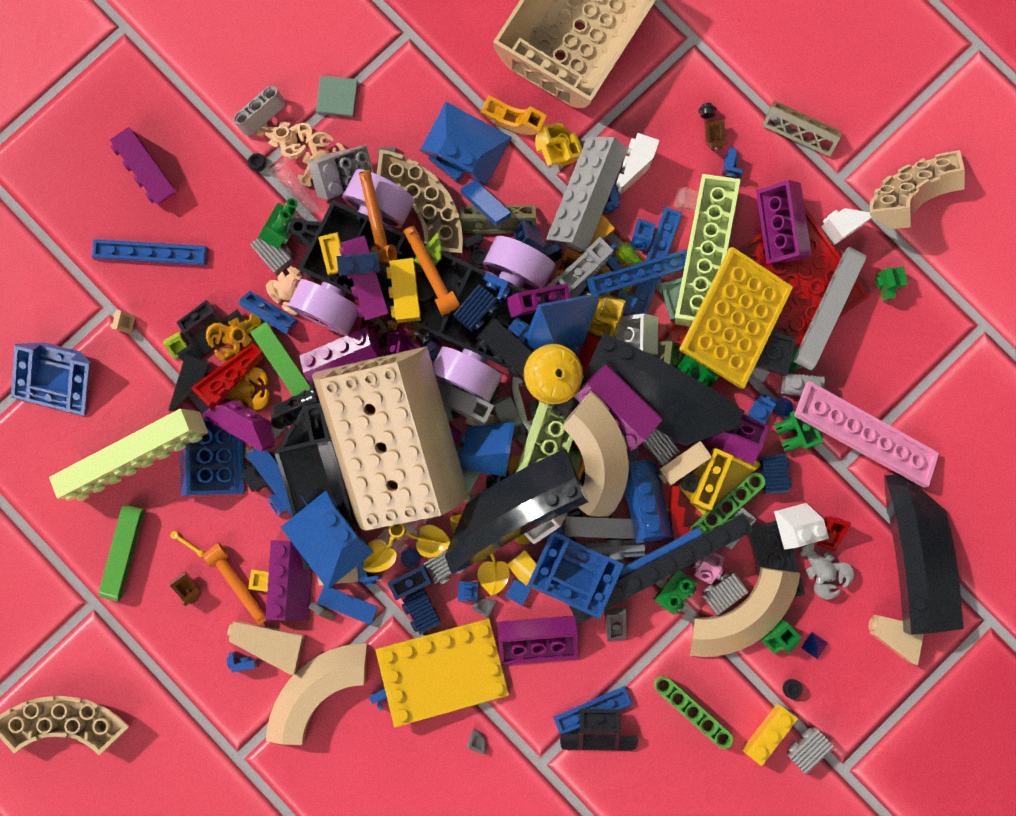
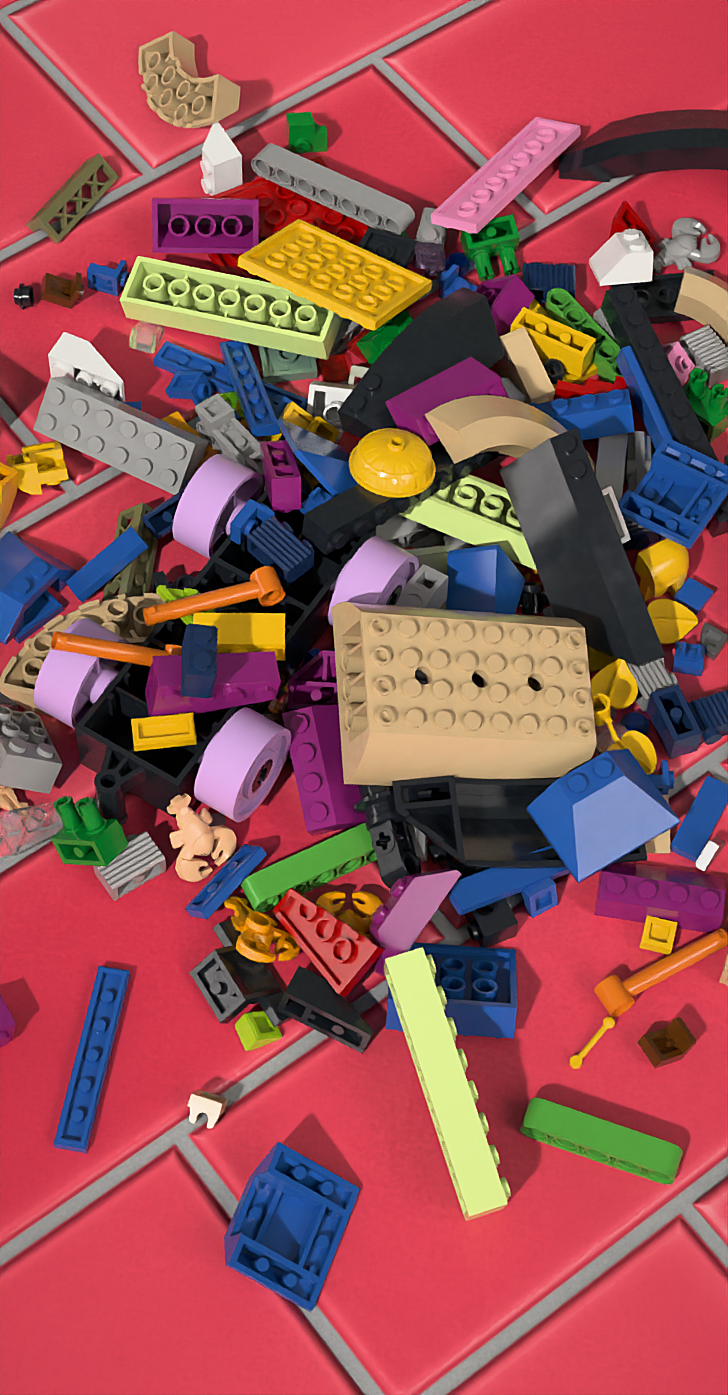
camera: 85 degrees left, 25 degrees down
none -> clear purple plate [415,242,446,281]

